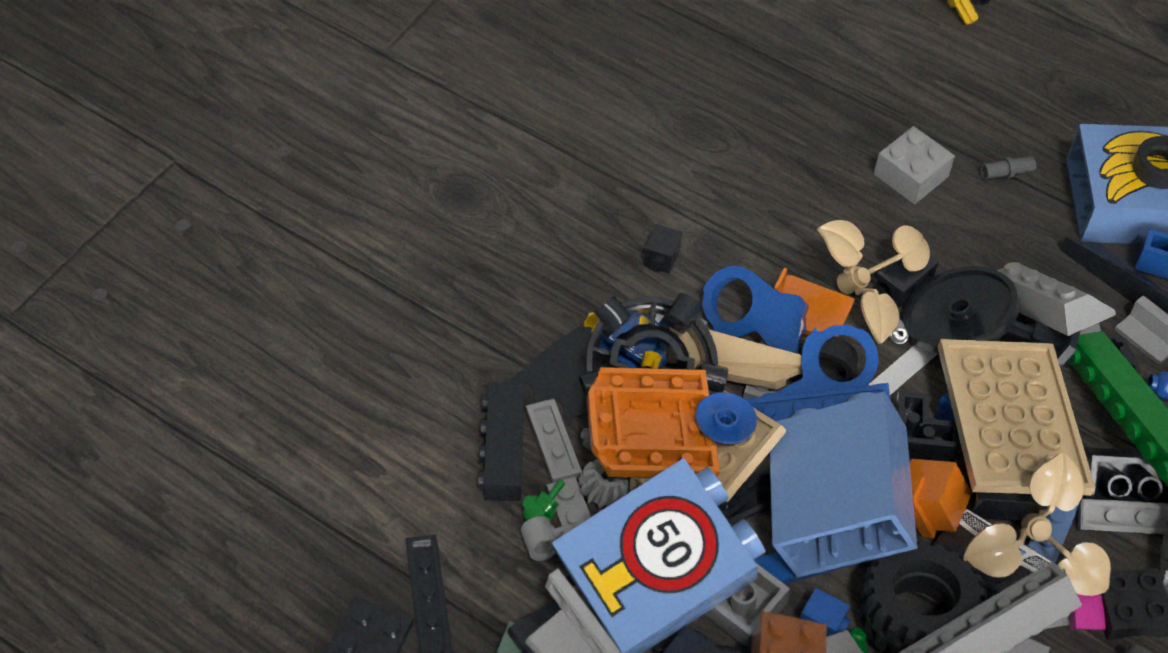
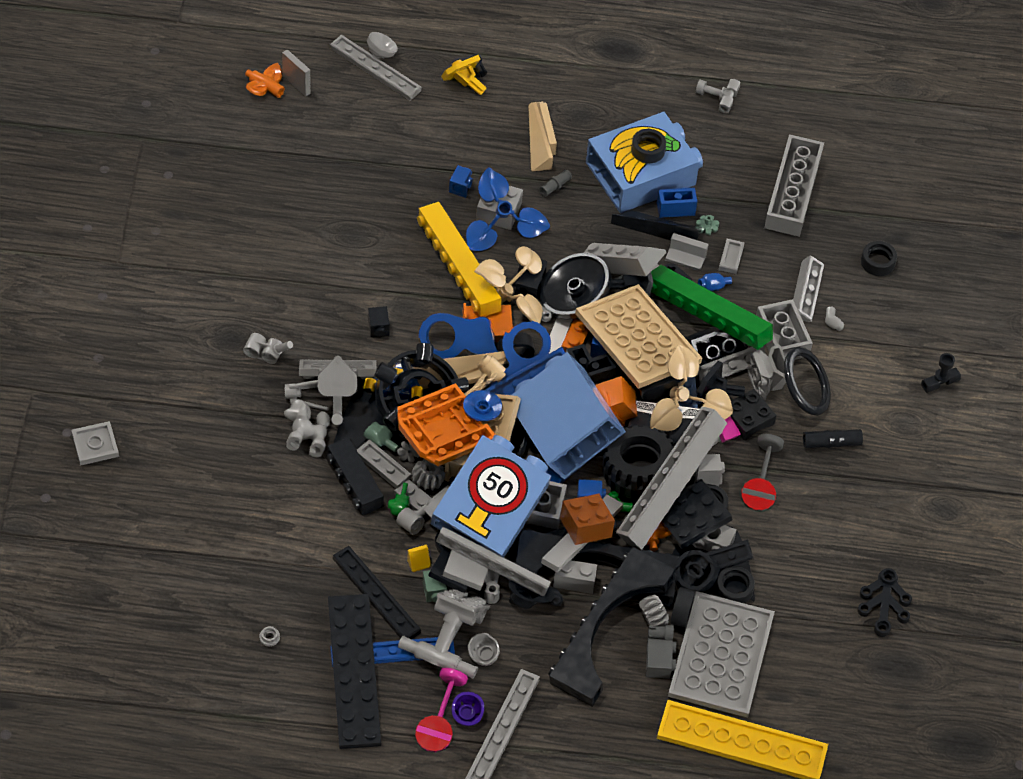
camera: 30 degrees left, 0 degrees up
none -> light grey plate [71,421,119,465]
none -> light grey beam [243,333,293,364]
none -> light grey plate [259,626,280,647]
none -> light grey animal [284,399,330,457]
none -> light grey plant [285,380,329,411]
none -> light grey plate [299,356,377,425]
none -> sand green piece [363,422,399,452]
none -> yellow slope [407,545,431,572]
none -> yellow brick [417,202,501,317]
none -> blue brick [449,165,473,198]
none -> tan plant [464,354,506,396]
none -> blue plant [466,168,550,251]
none -> tan wedge [529,101,557,171]
none -> orange plate [561,318,590,352]
none -> black piece [696,360,745,406]

